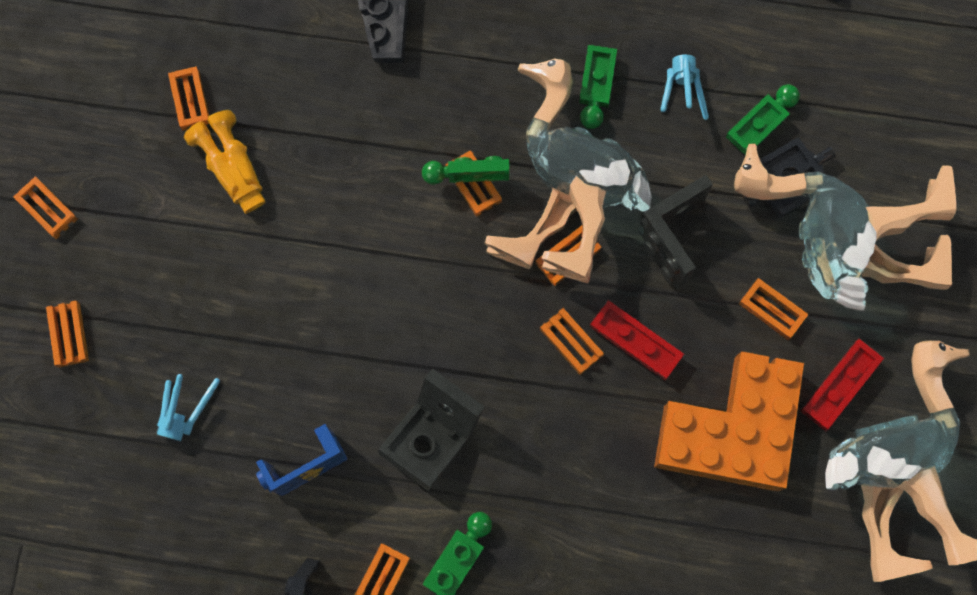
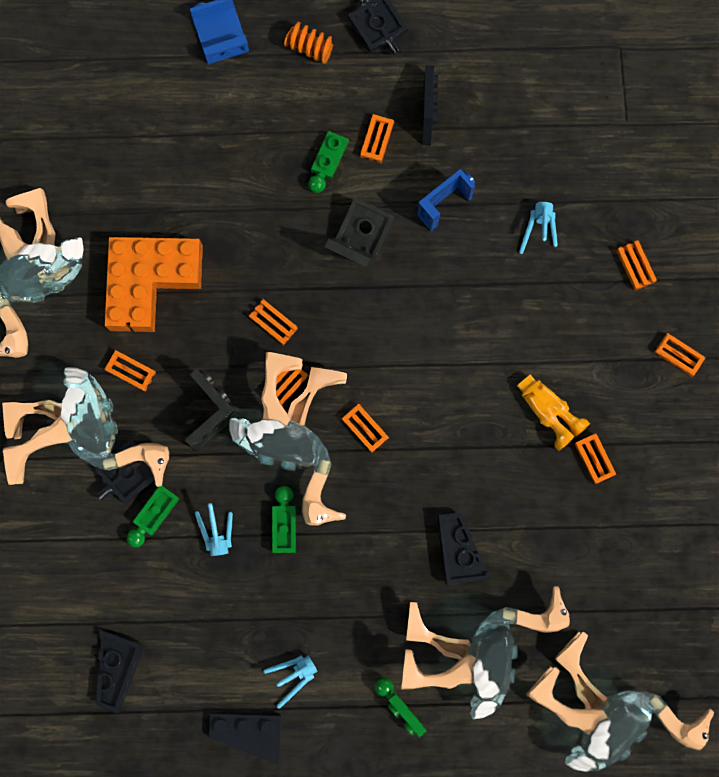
camera: 170 degrees right, 5 degrees up
green plate [422,156,510,185] -> none
red plate [590,300,684,380] -> none
red plate [800,339,884,431] -> none

